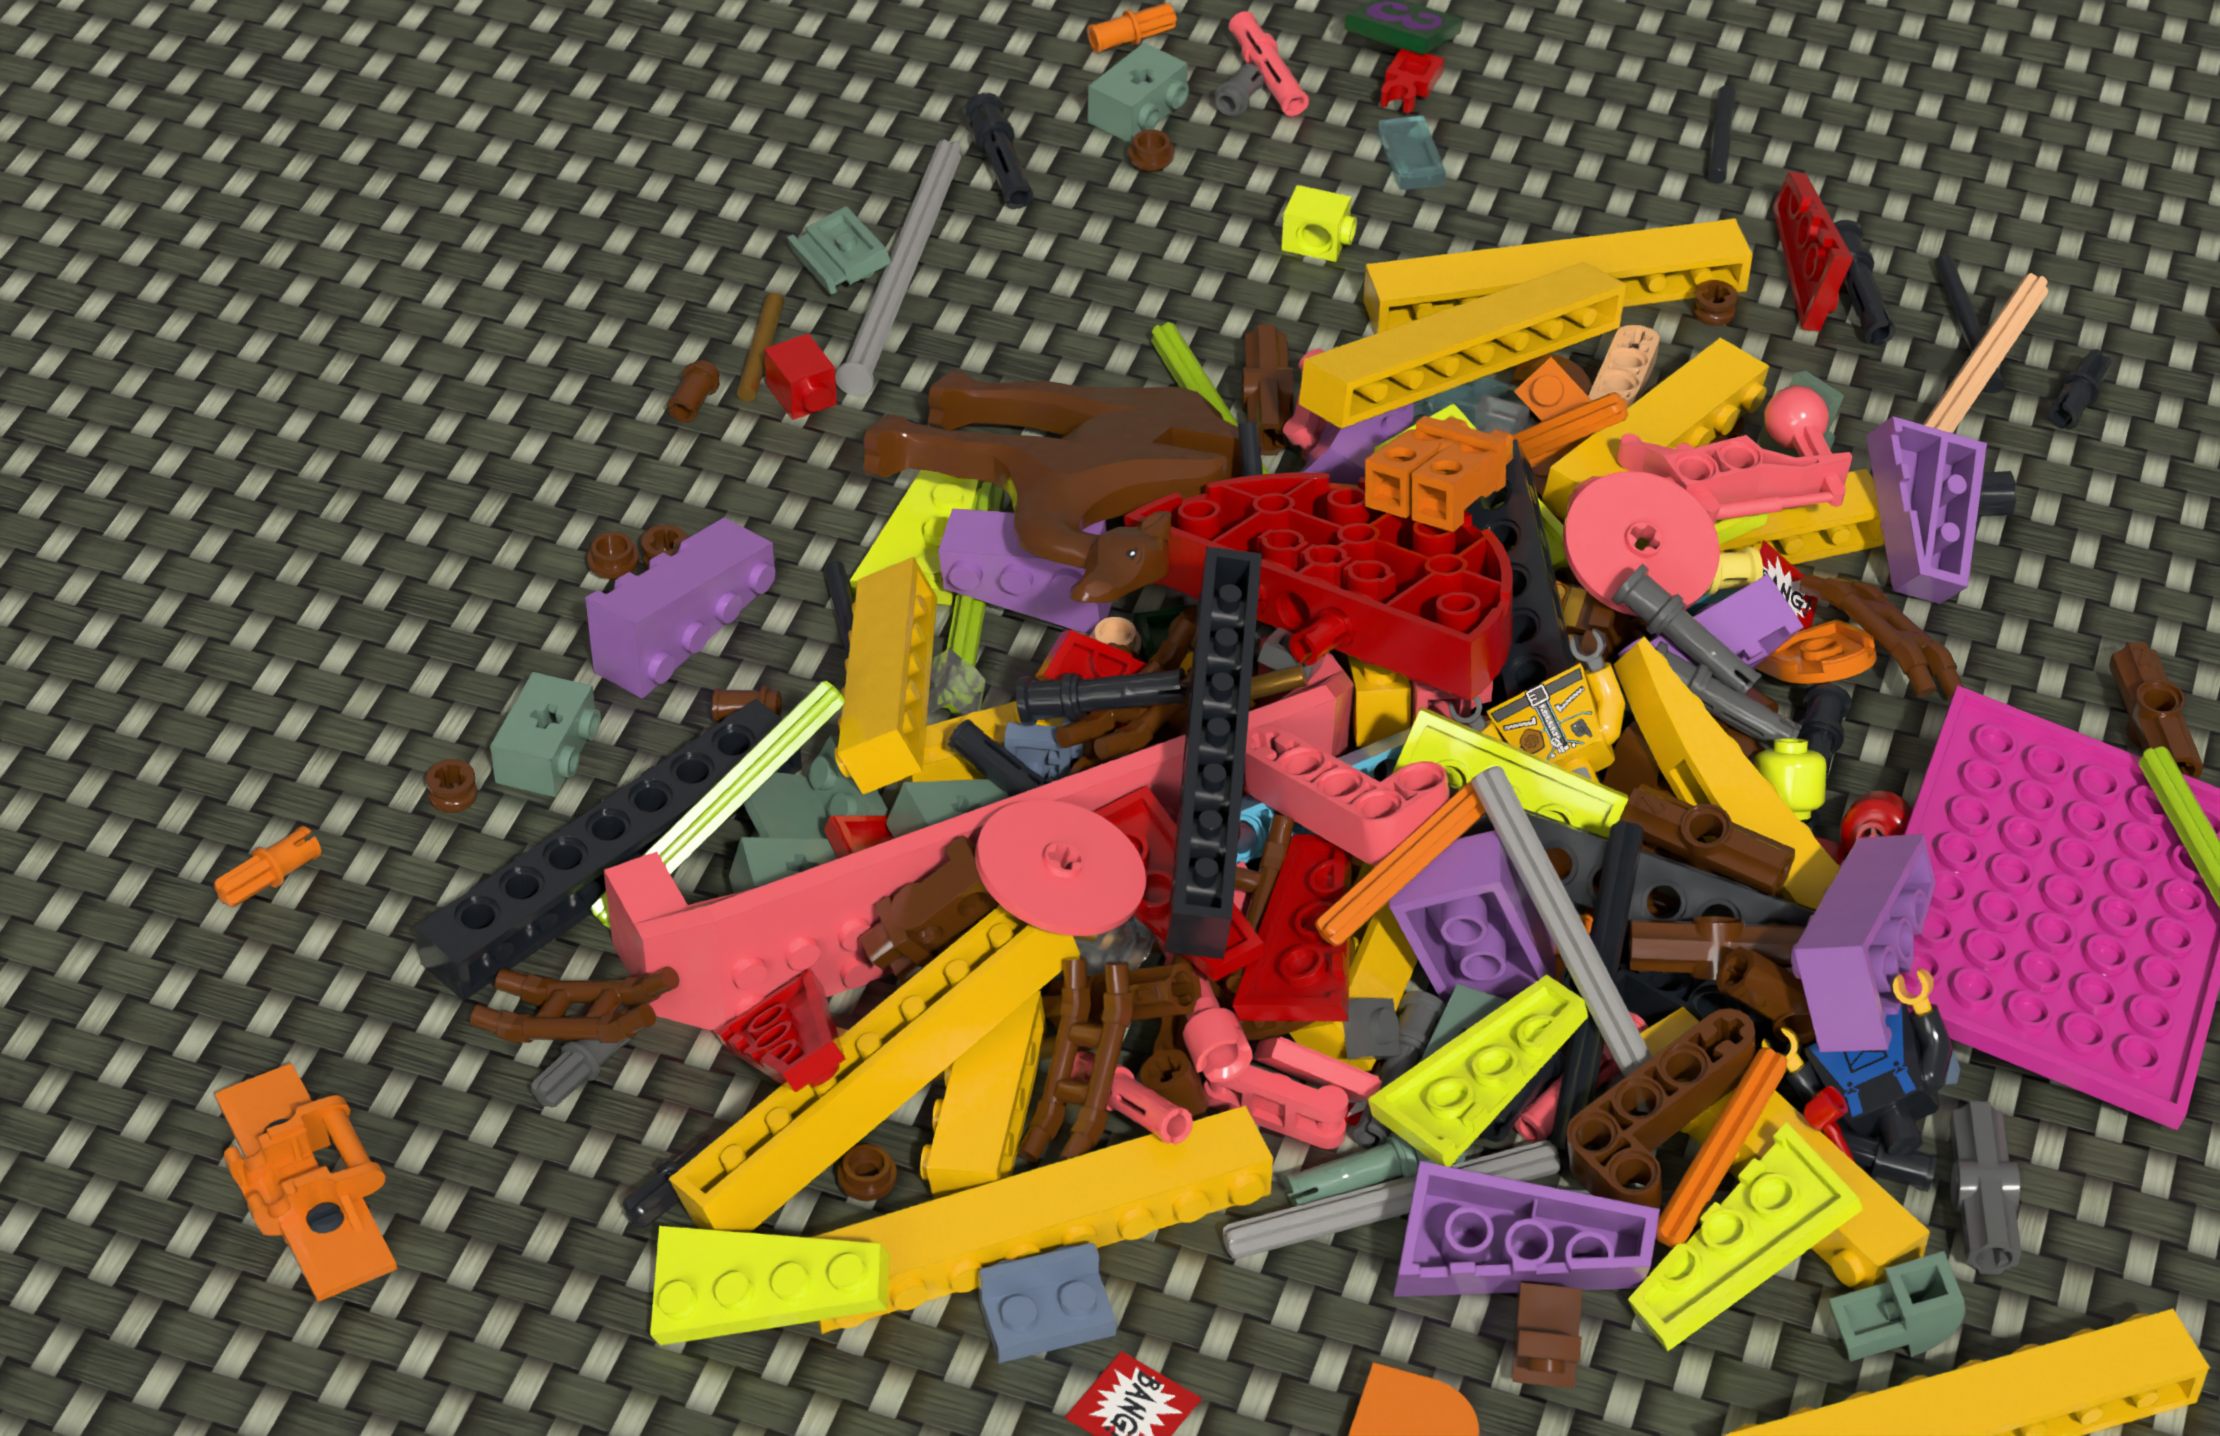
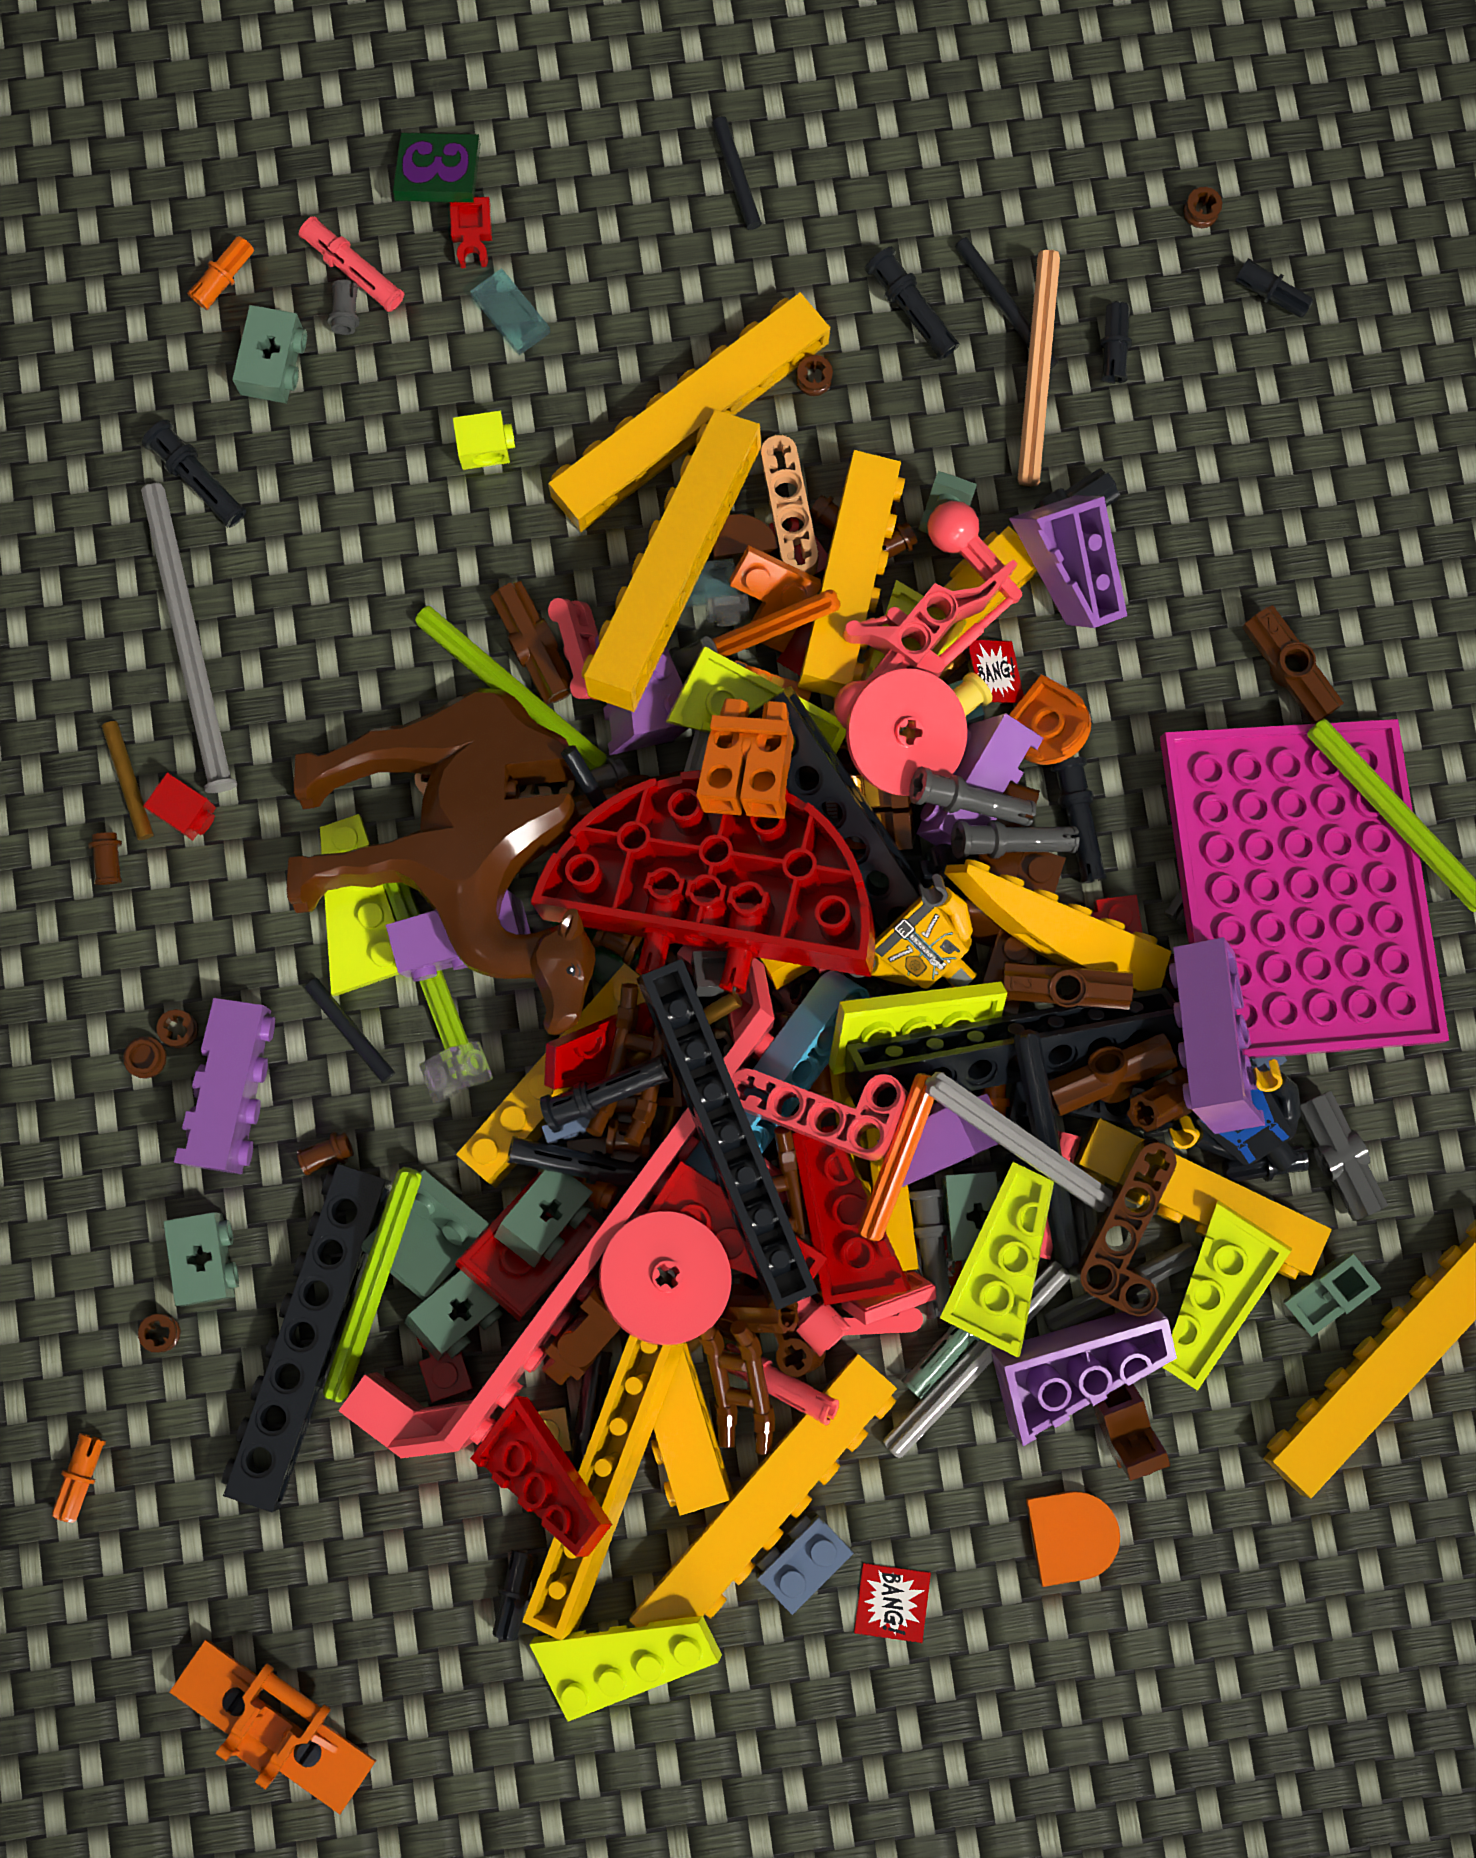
camera: 30 degrees left, 35 degrees up
reddish brown piece [470,967,679,1043] -> none
dark grey axle [530,1039,630,1108] -> none
sand green plate [787,206,891,295] -> none
yellow brick [834,557,937,795] -> none
reddish brown plate [837,1144,897,1201] -> none
reddish brown plate [1128,130,1174,172] -> none
dark grey plate [1343,998,1401,1060] -> none
orange axle [1655,1047,1787,1249] -> none
neon yellow head [1754,738,1826,820] -> none
red wing [1773,171,1853,332] -> none
reddish brown piece [1800,574,1964,701] -> none
red hand [1804,1086,1856,1163] -> none
red head [1840,790,1912,854] -> none

